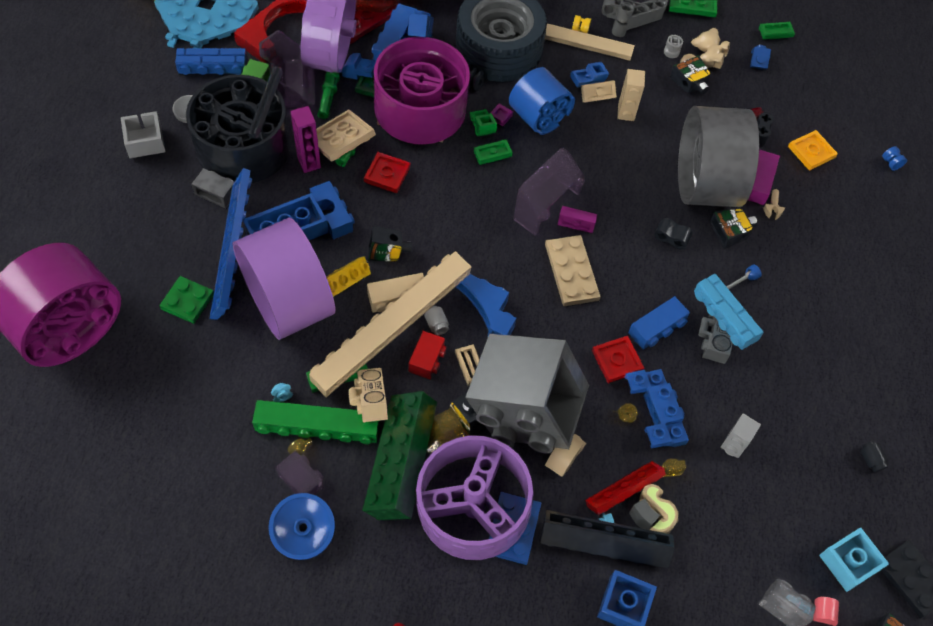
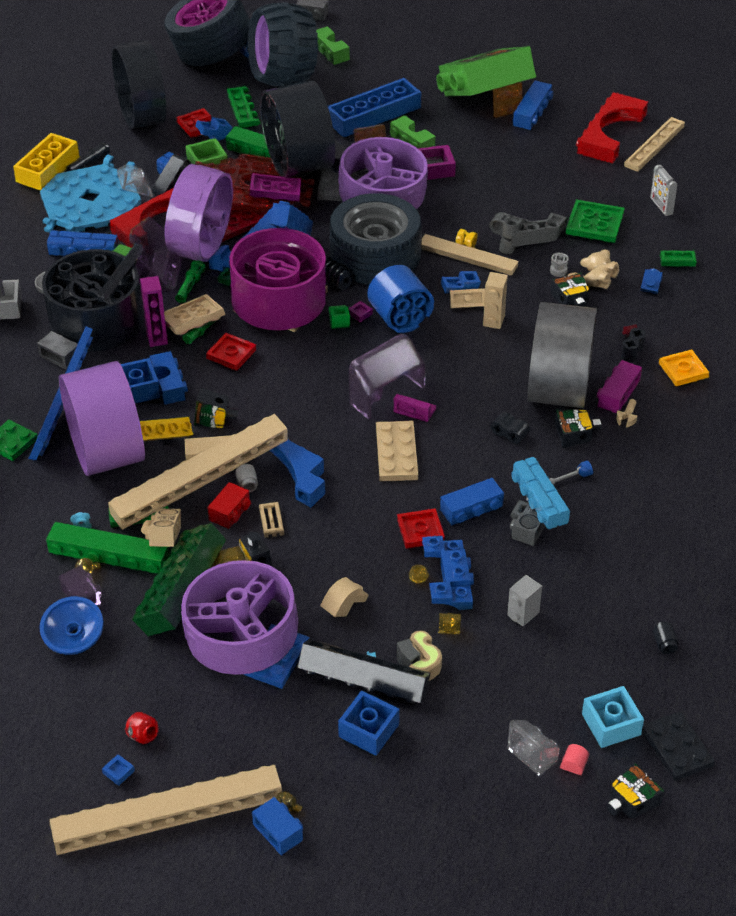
camera: 15 degrees right, 15 degrees down
dark grey piece [465,334,589,453] -> none
green plate [474,140,513,165] -> none
red plate [585,461,666,515] -> none

